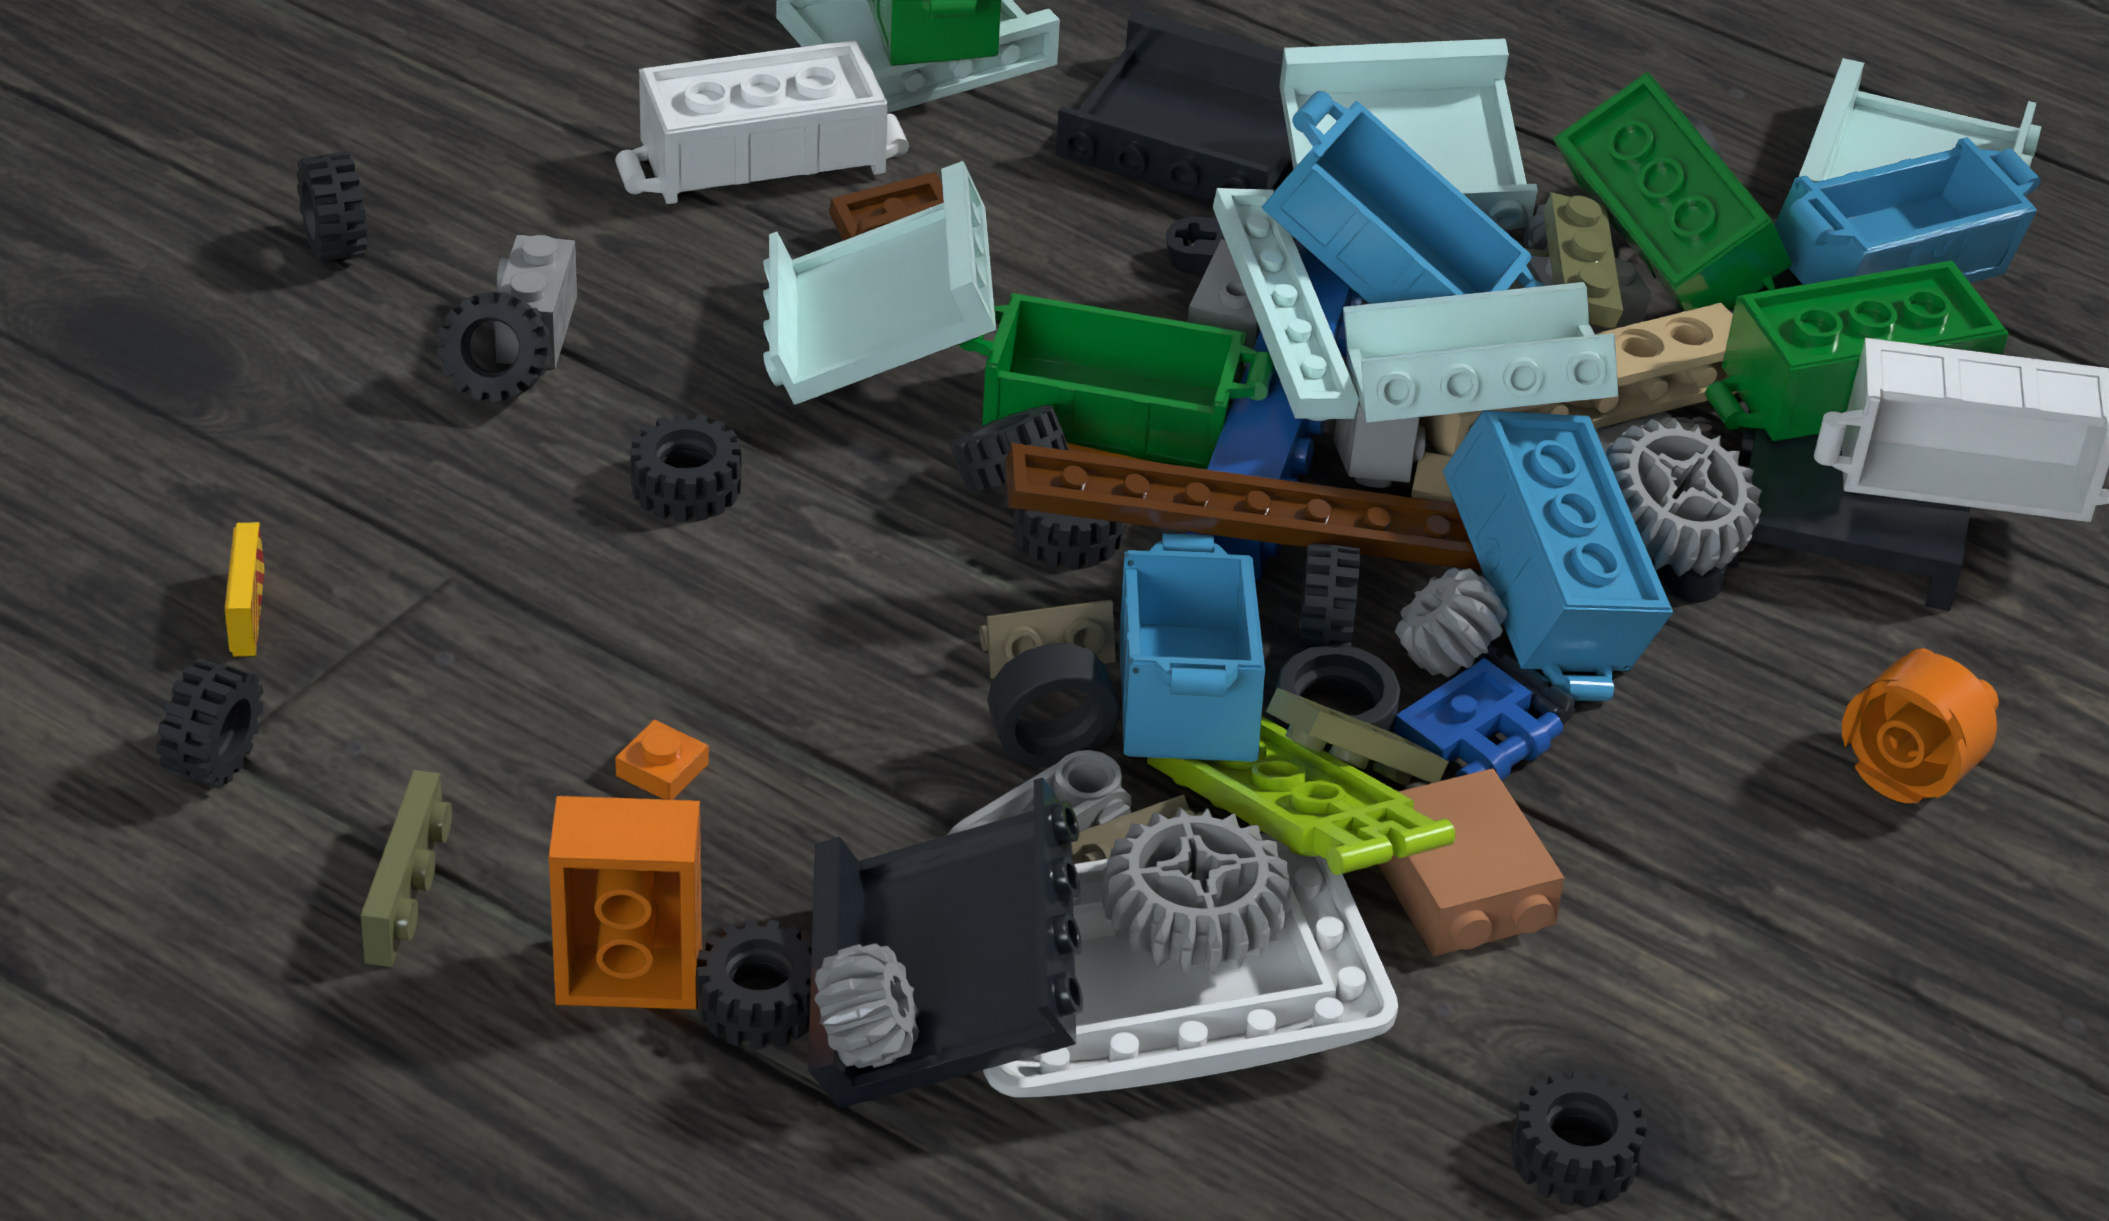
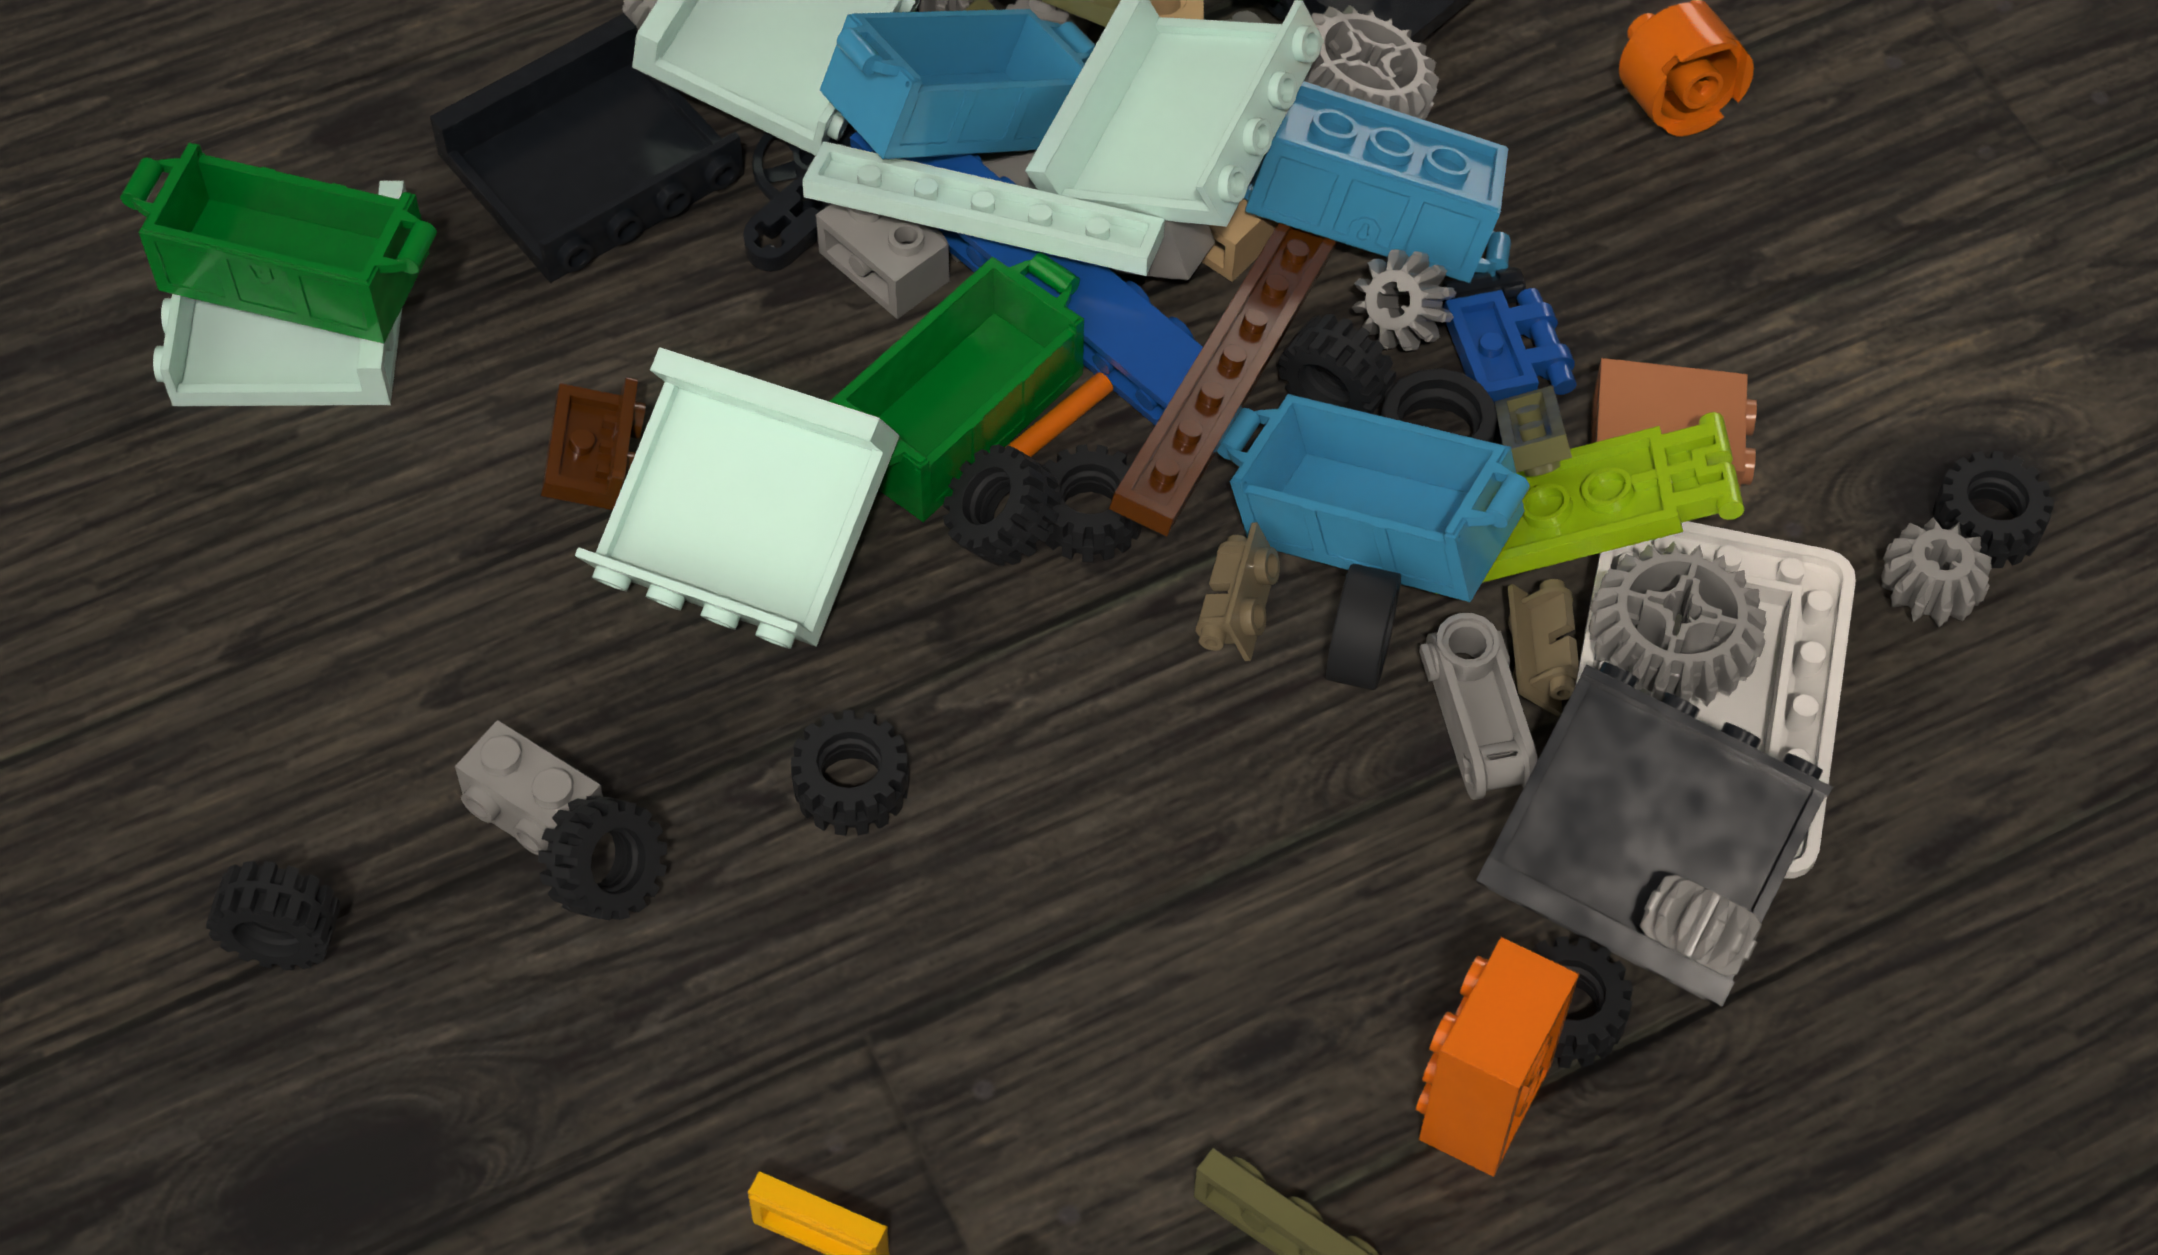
camera: 60 degrees left, 15 degrees up
white container [615,40,909,204] -> none
orange plate [615,719,709,800] -> none
none -> light grey gear [1881,517,1992,627]

